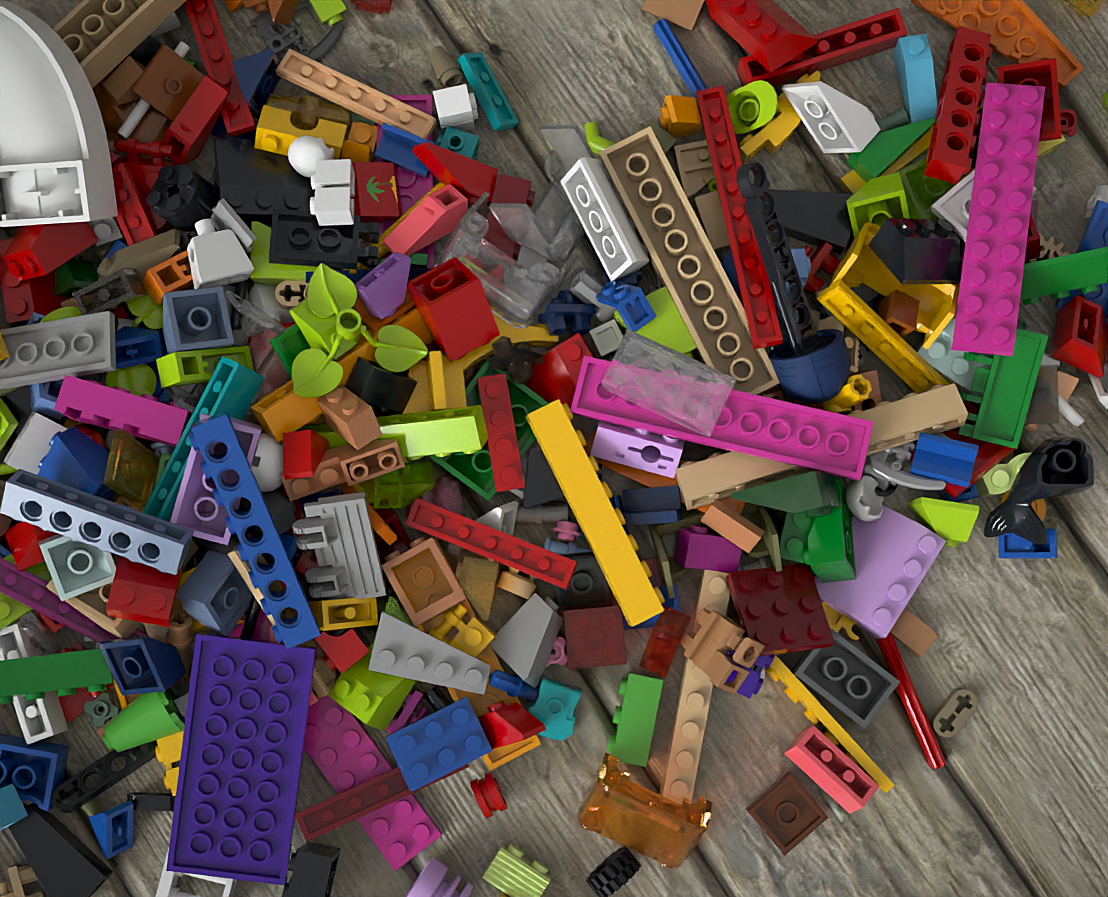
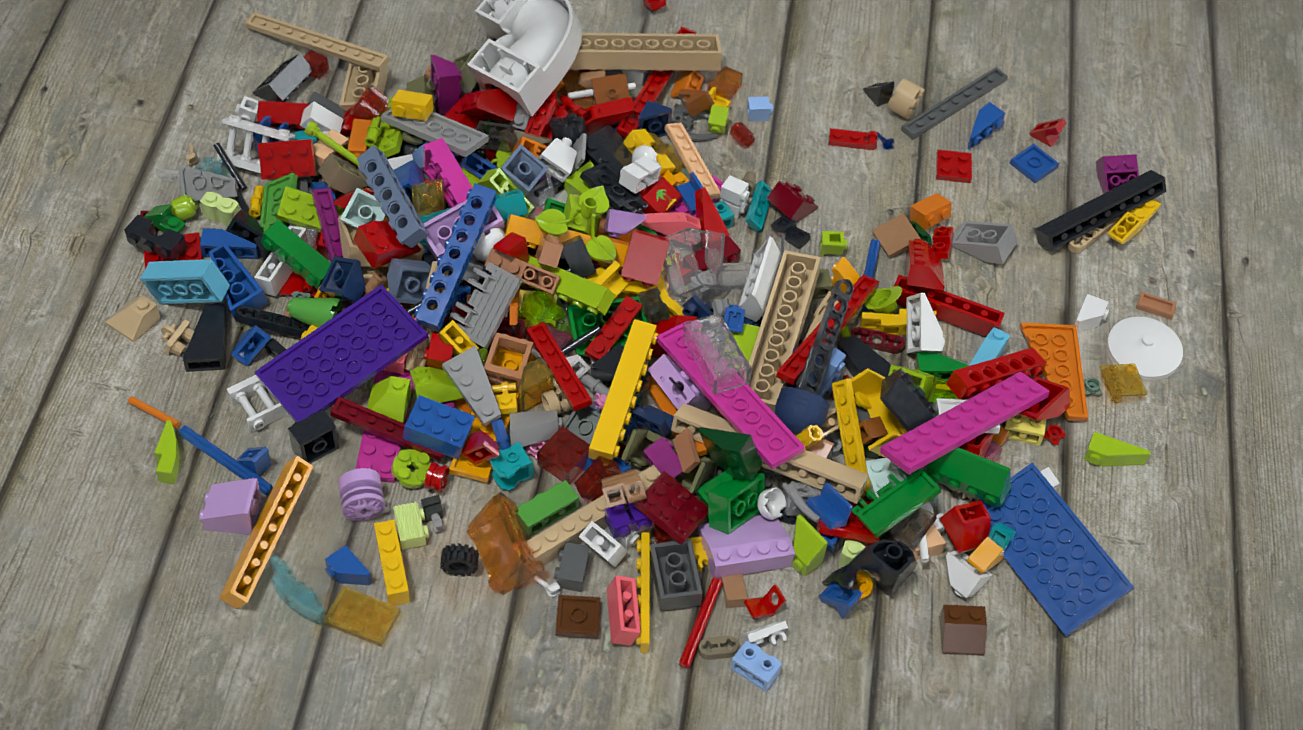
camera: 40 degrees right, 30 degrees down
none -> lime slope [367,376,412,423]
none -> lime plate [391,449,431,489]
none -> pearl dark grey piece [421,495,443,533]
none -> white hand [534,576,561,597]
none -> dark grey brick [554,542,590,592]
none -> black bar [561,325,602,356]
none -> white brick [579,521,628,567]
none -> light blue brick [730,641,782,692]
none -> white plate [741,621,788,645]
none -> red bracket [744,585,786,618]
none -> dark red slope [767,181,818,222]
none -> black slope [771,215,811,249]
none -> lime brick [820,231,847,257]
none -> dark red beam [850,327,905,354]
none -> sand green plate [1083,377,1102,396]

